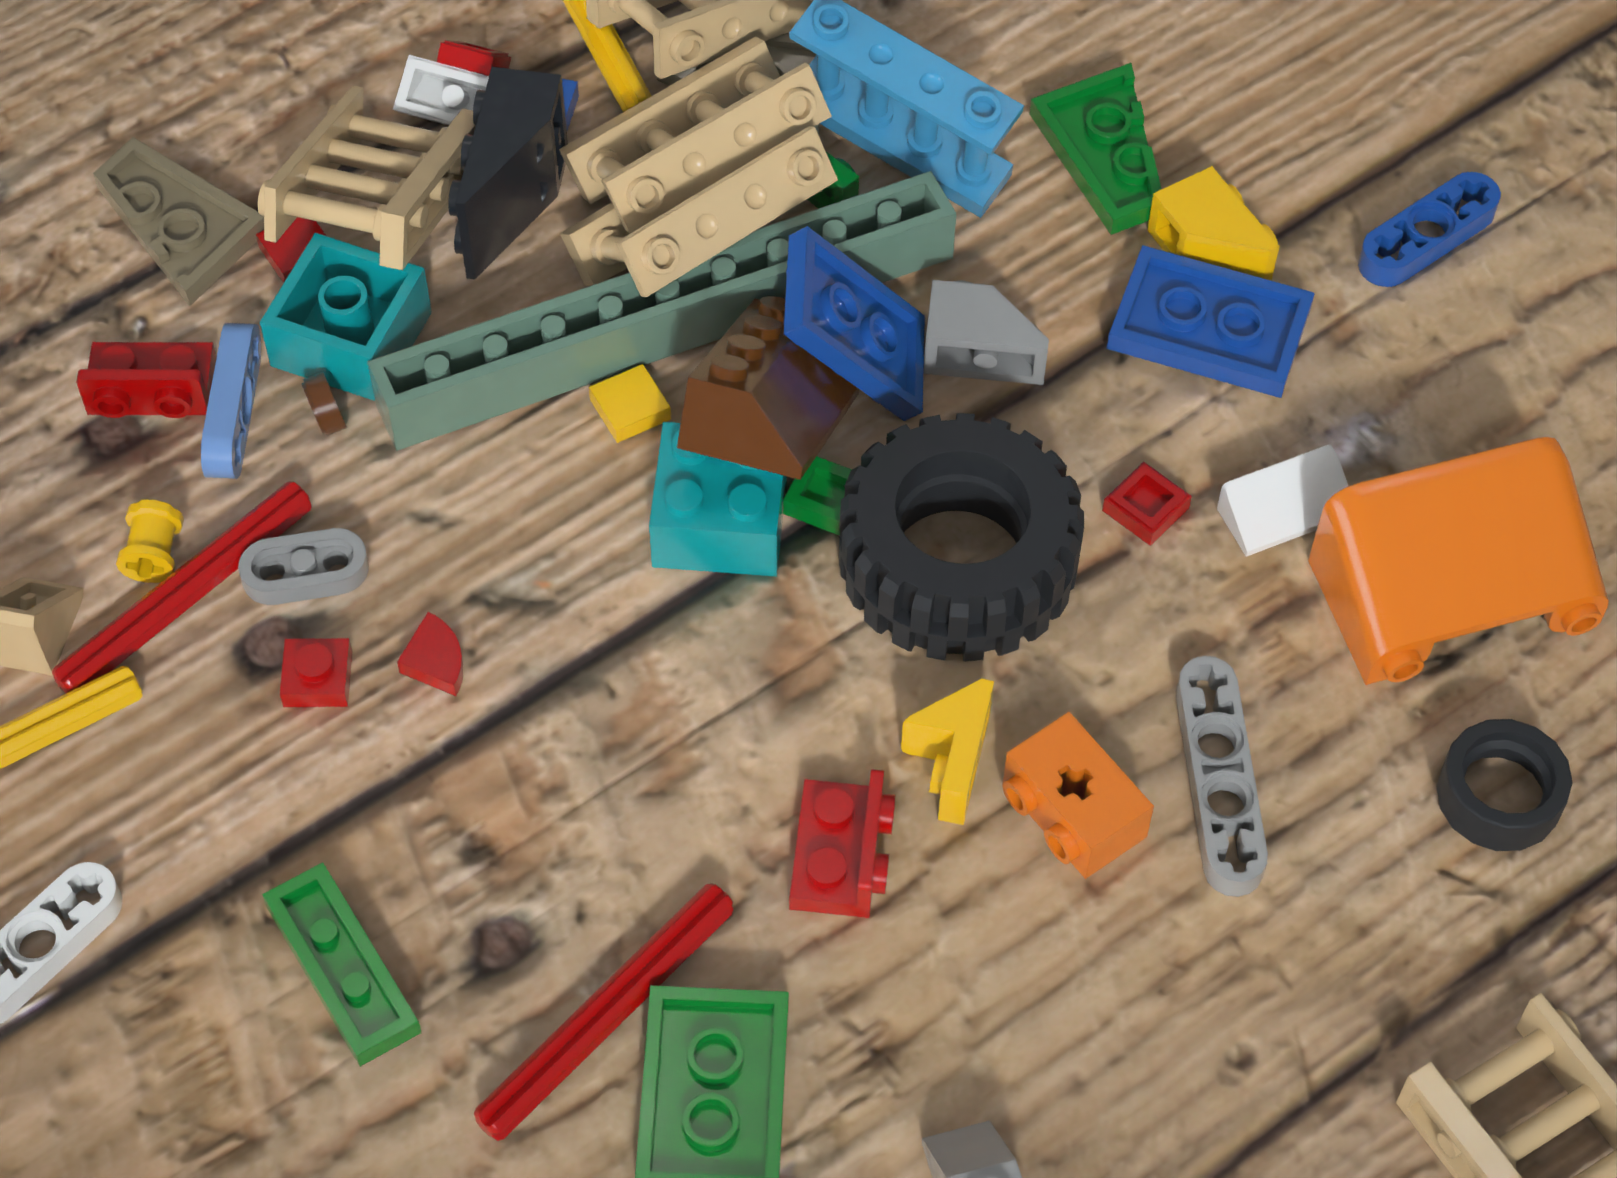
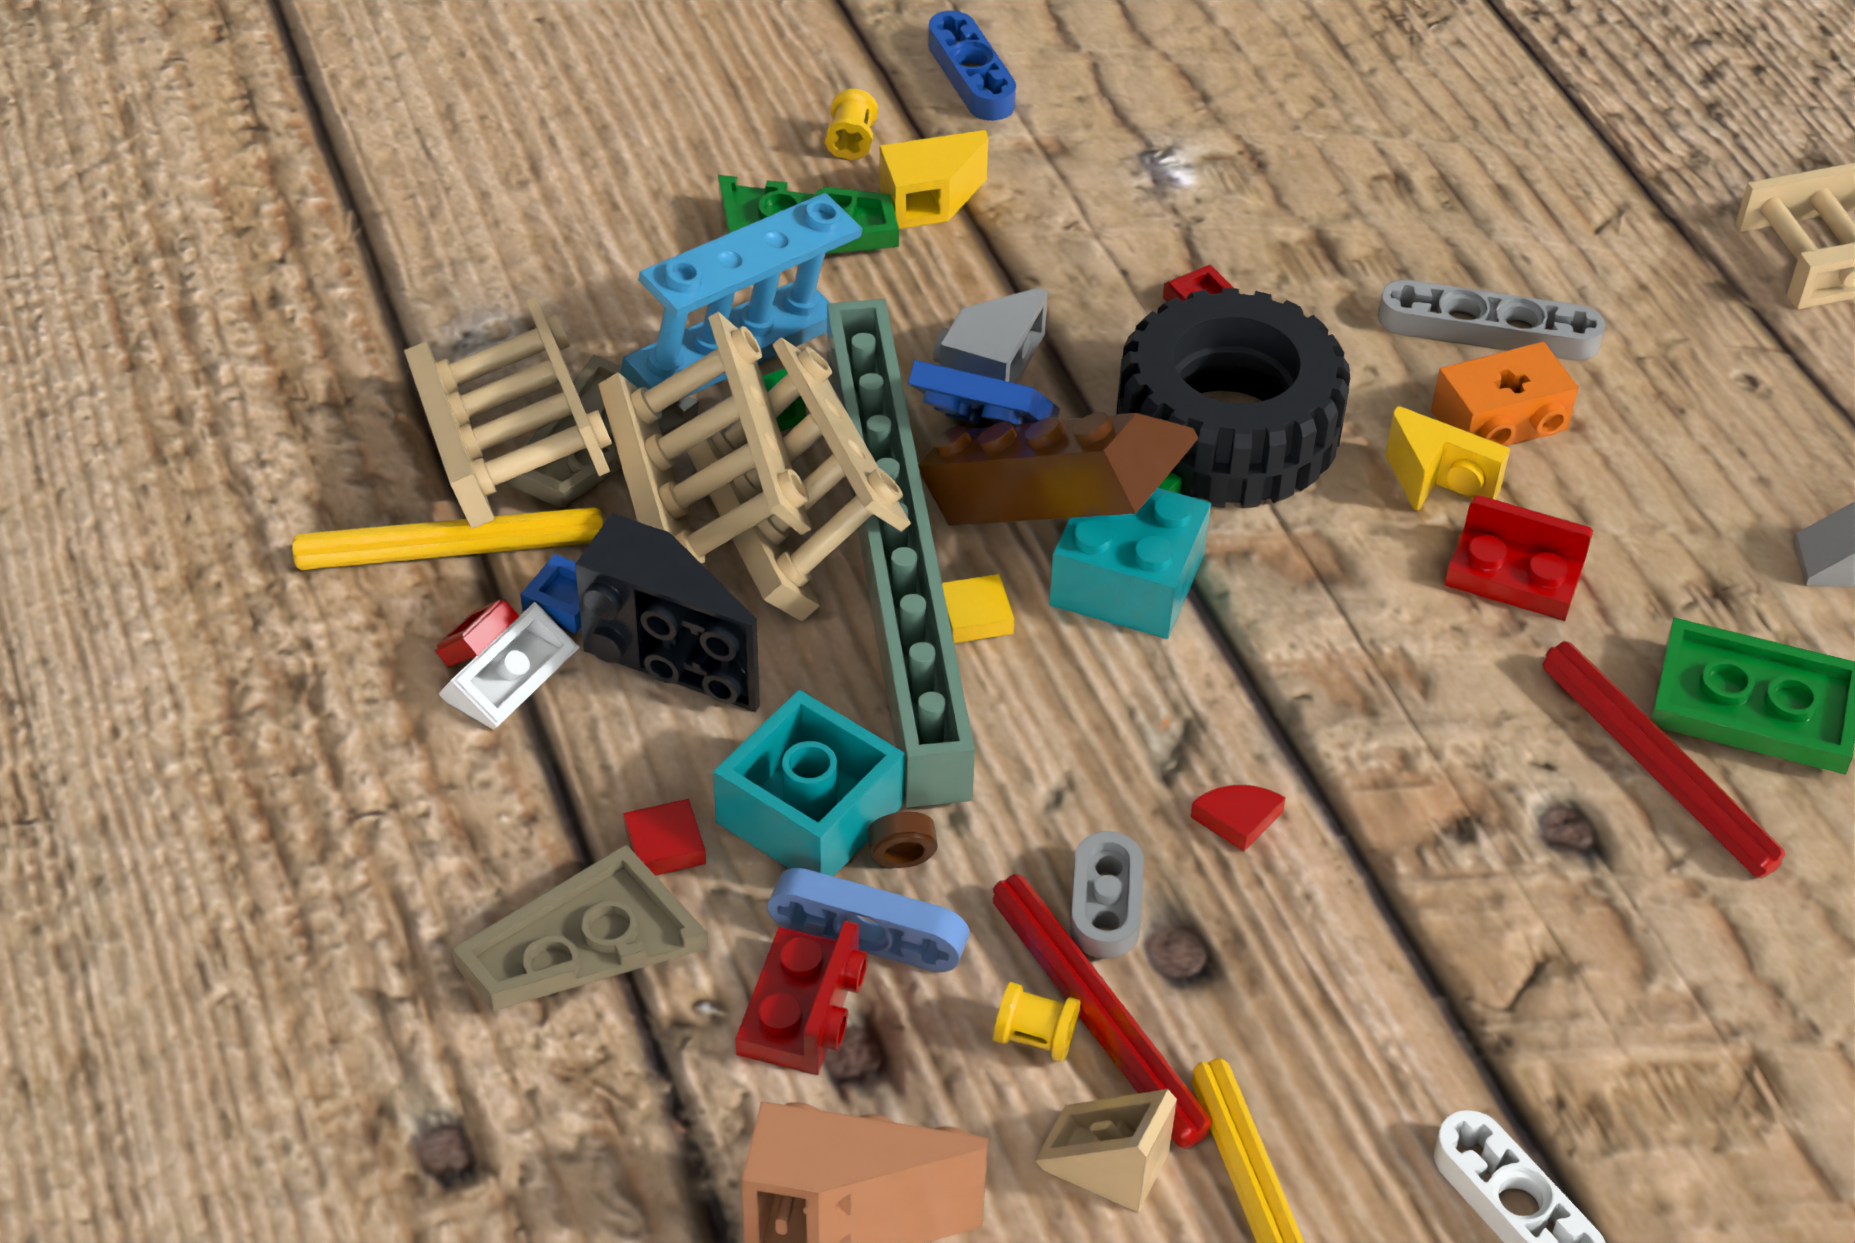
camera: 75 degrees left, 10 degrees down
tan fence [258,85,476,271] -> none
green plate [262,862,422,1067] -> none
red plate [280,638,353,707] -> none
blue plate [1107,245,1315,398] -> none
white slope [1217,445,1348,557] -> none
orange windscreen [1308,437,1609,685] -> none
black tyre [1436,719,1573,851] -> none
none -> yellow bush [825,88,878,160]

